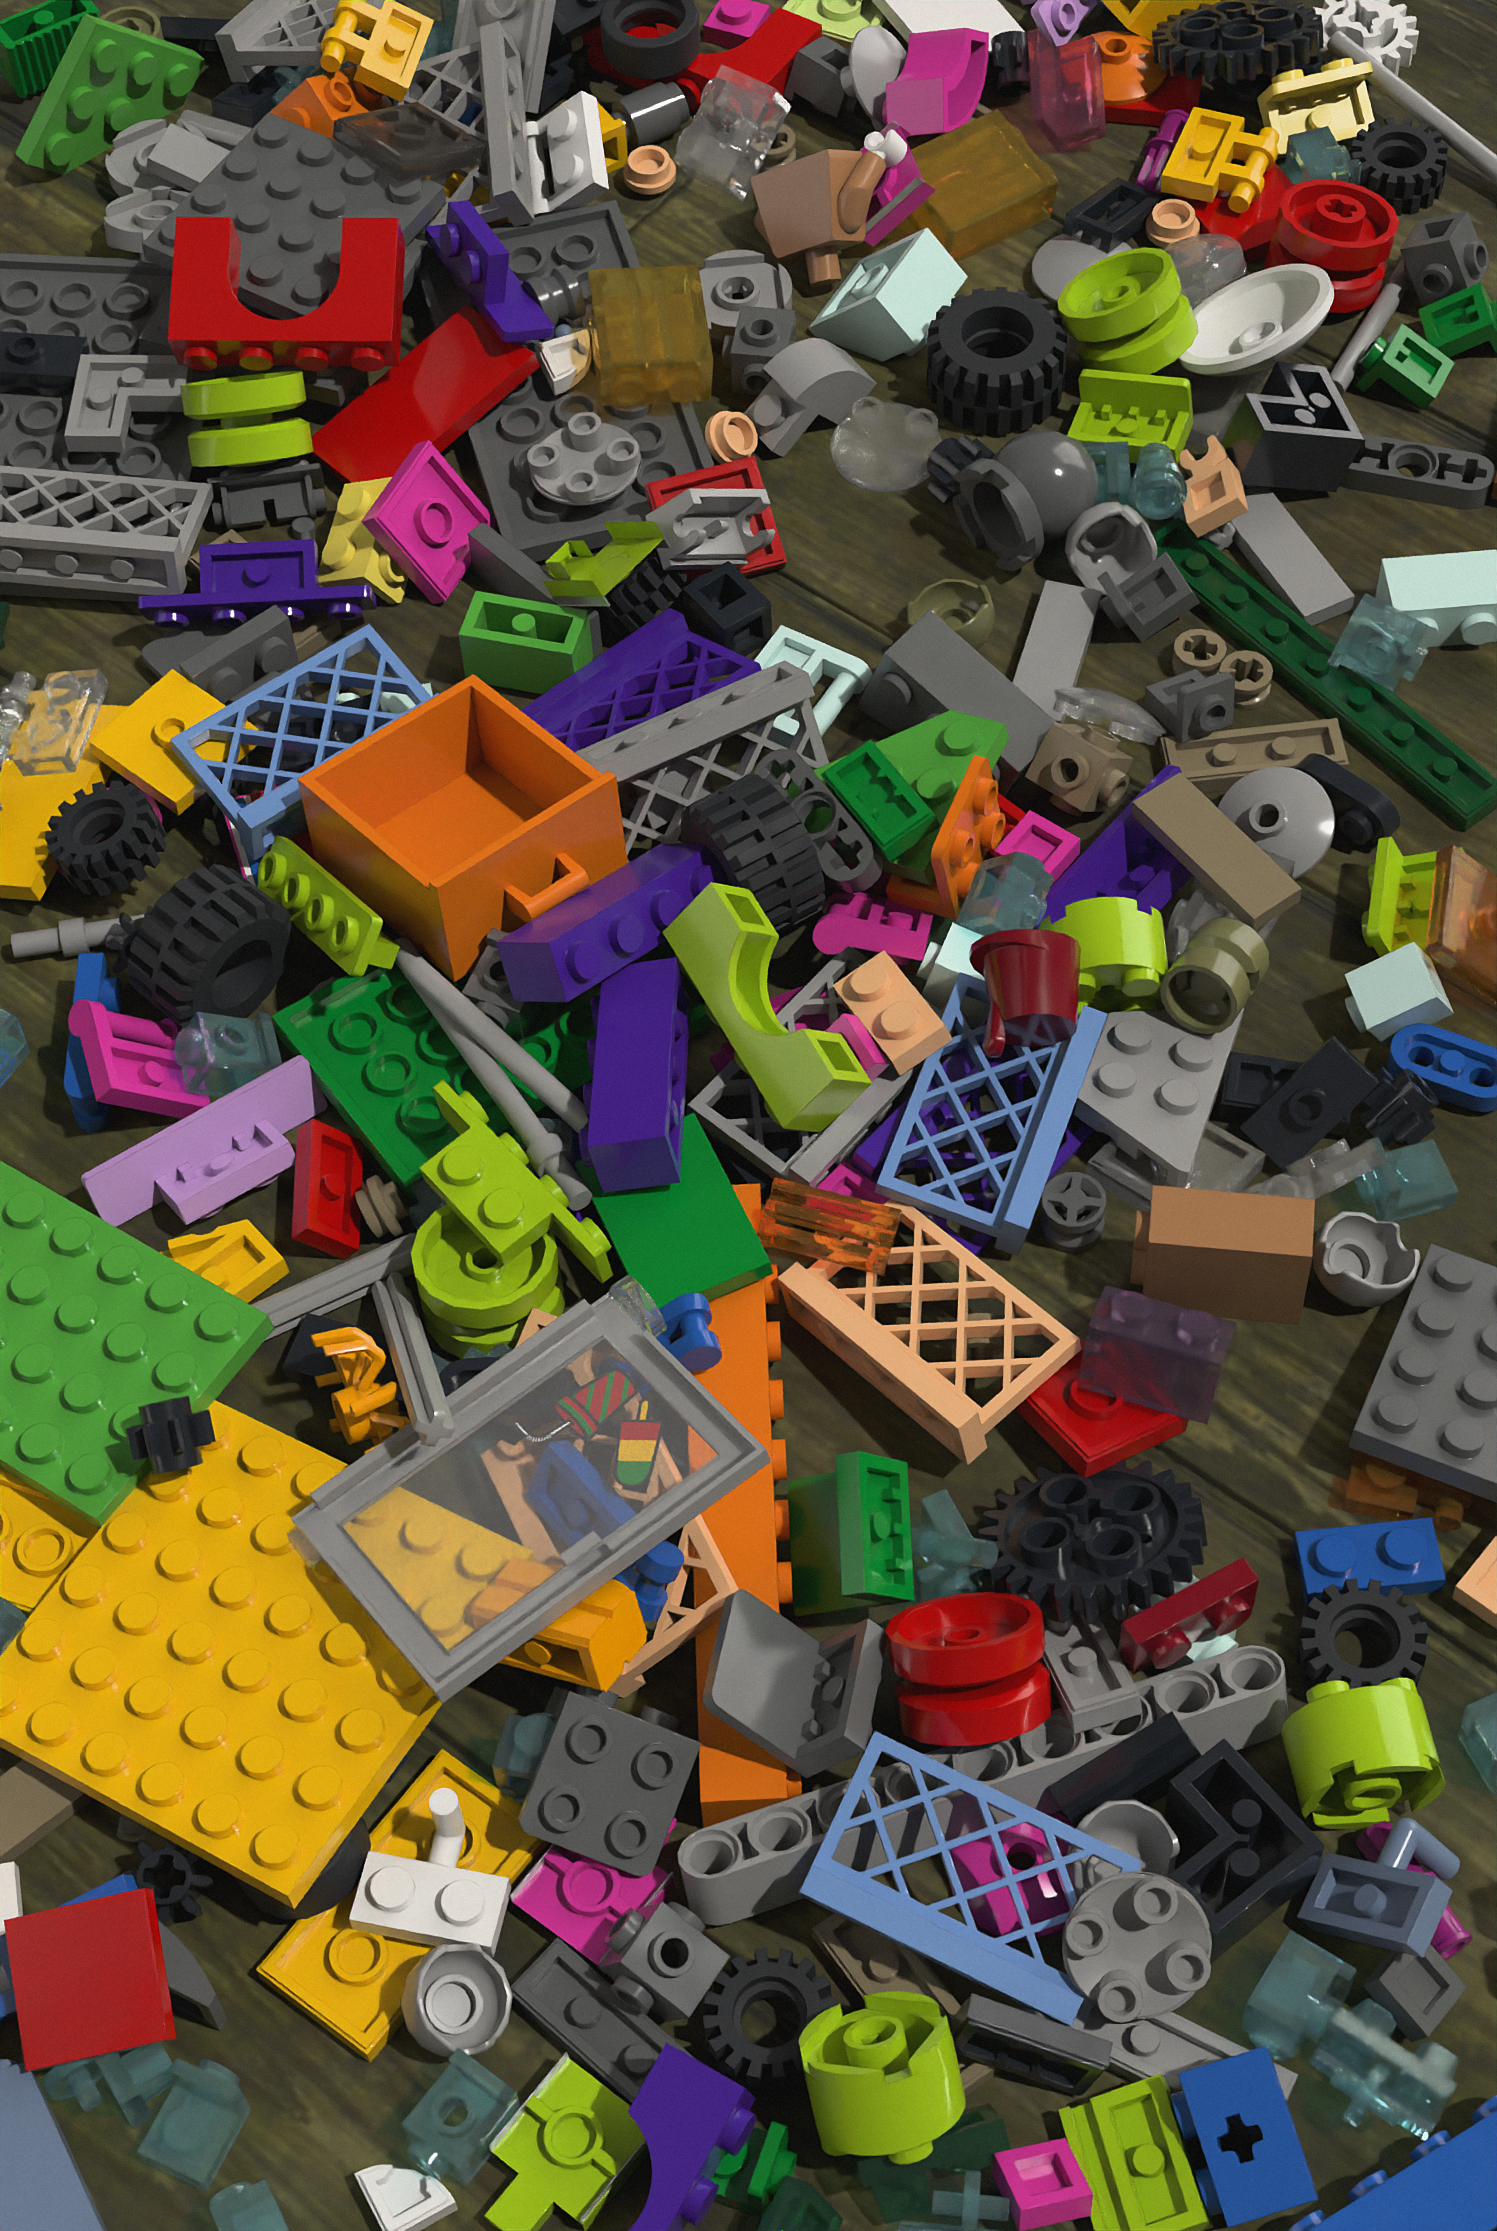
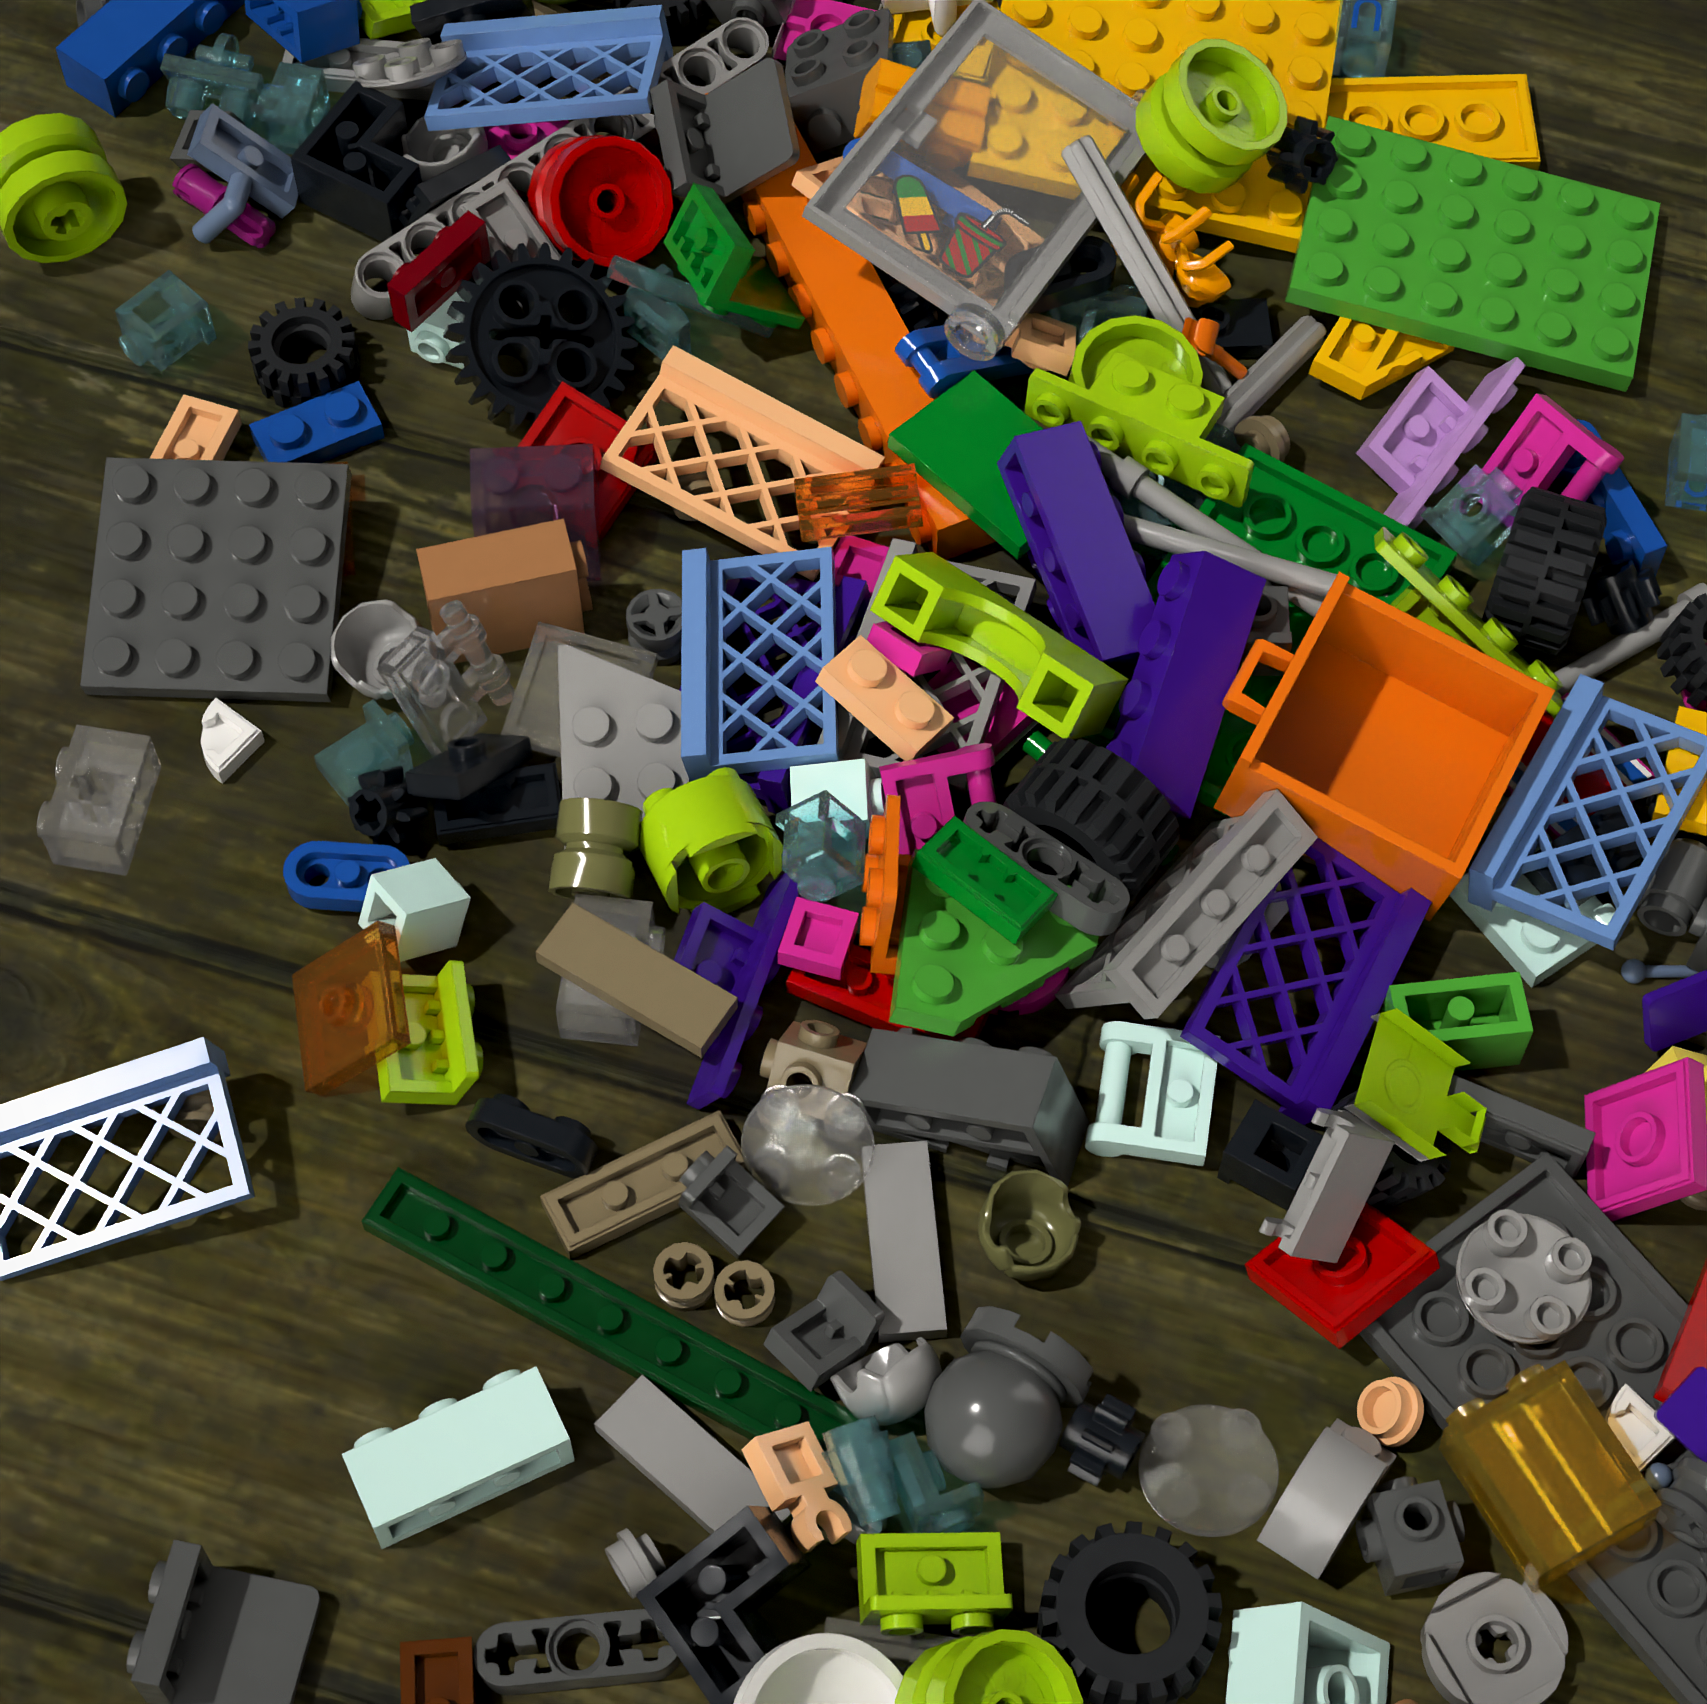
camera: 155 degrees right, 5 degrees up
red plate [291,1118,364,1260] -> none
dark red hat [969,929,1081,1058] -> none
light grey dish [1218,767,1335,880] -> none
lime brick [1281,1678,1445,1829] -> none
clear light blue brick [1327,593,1429,691] -> none
none -> light grey plate [605,1528,666,1599]
none -> lime wheel [1135,39,1287,193]
none -> orange hand [1182,317,1247,380]

